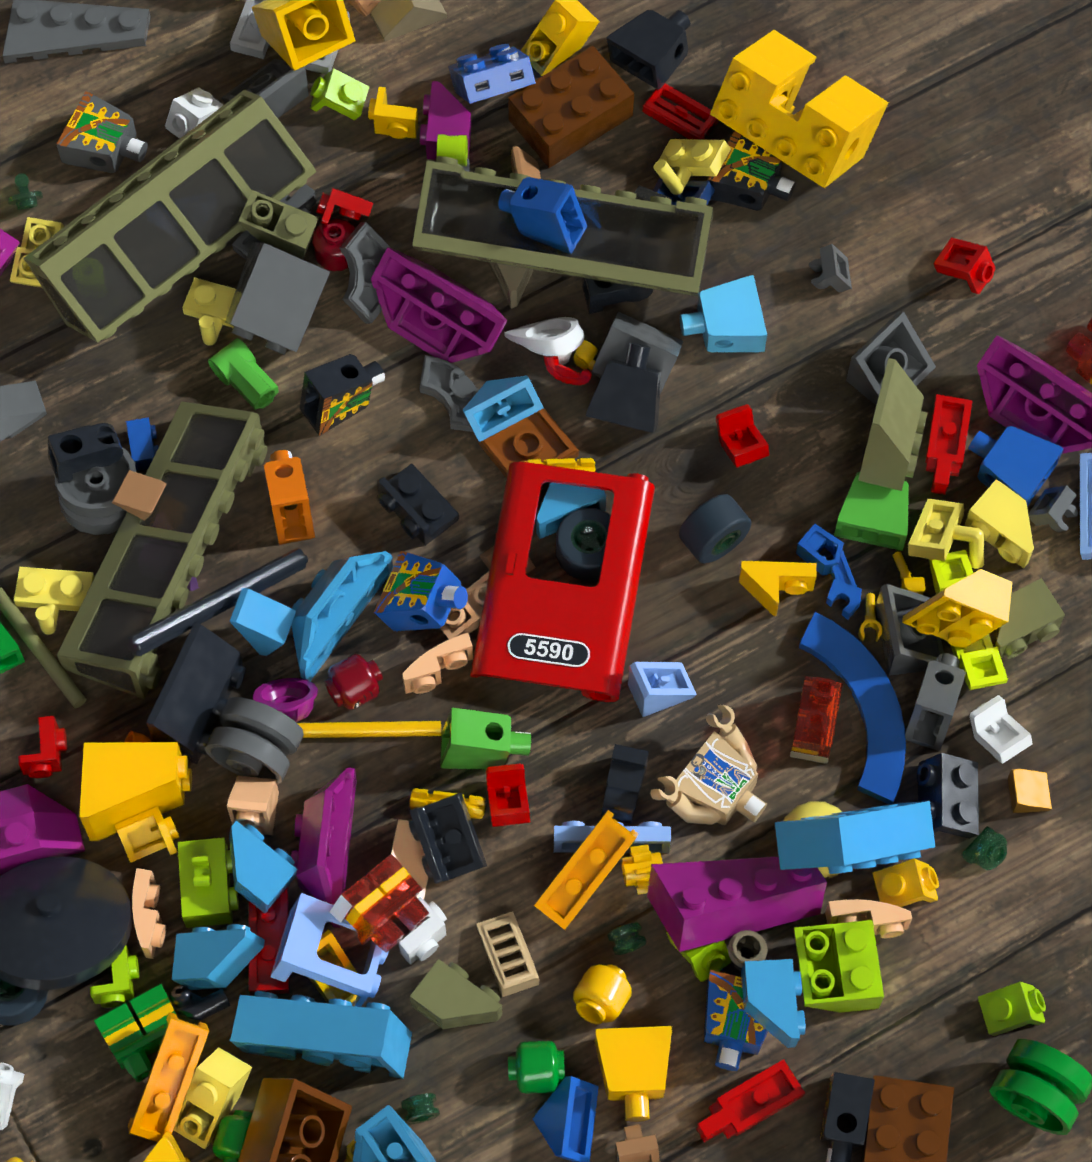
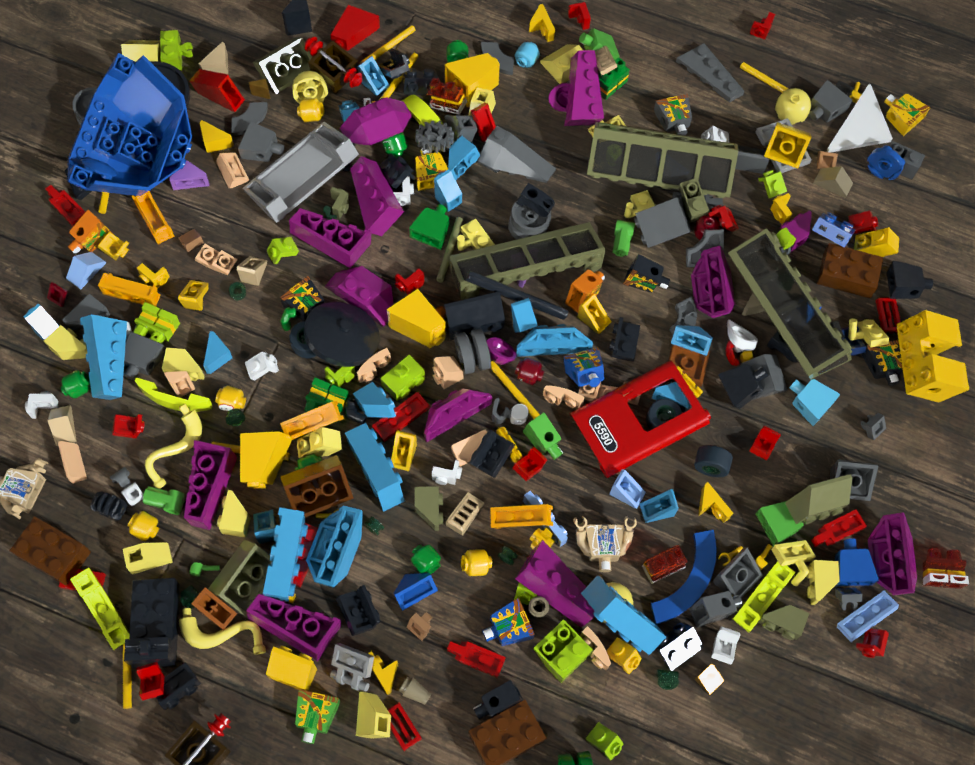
camera: 50 degrees right, 0 degrees up
clear green plate [8,173,43,210] -> none
medium nougat slope [112,470,166,521] -> none
yellow bracket [114,806,179,863] -> none
blue piece [126,417,159,471] -> none
dark azure slope [229,821,298,913] -> none
light blue window [270,893,391,1007] -> none
clear red hips [330,854,429,953] -> none
blue torso [498,177,587,254] -> none
medium nougat slope [511,146,541,179] -> none
yellow torso [595,1026,672,1122] -> none
black leg [601,744,649,824] -> none
dark azure slope [741,959,806,1048] -> none
blue piece [796,524,862,620] -> none
yellow slope [902,569,1012,648] -> none
red bracket [933,237,995,294] -> none
none -> leg [492,398,528,425]
none -> yellow slope [578,293,611,334]
none -> dark azure slope [640,489,679,523]
none -> red bracket [848,210,878,234]

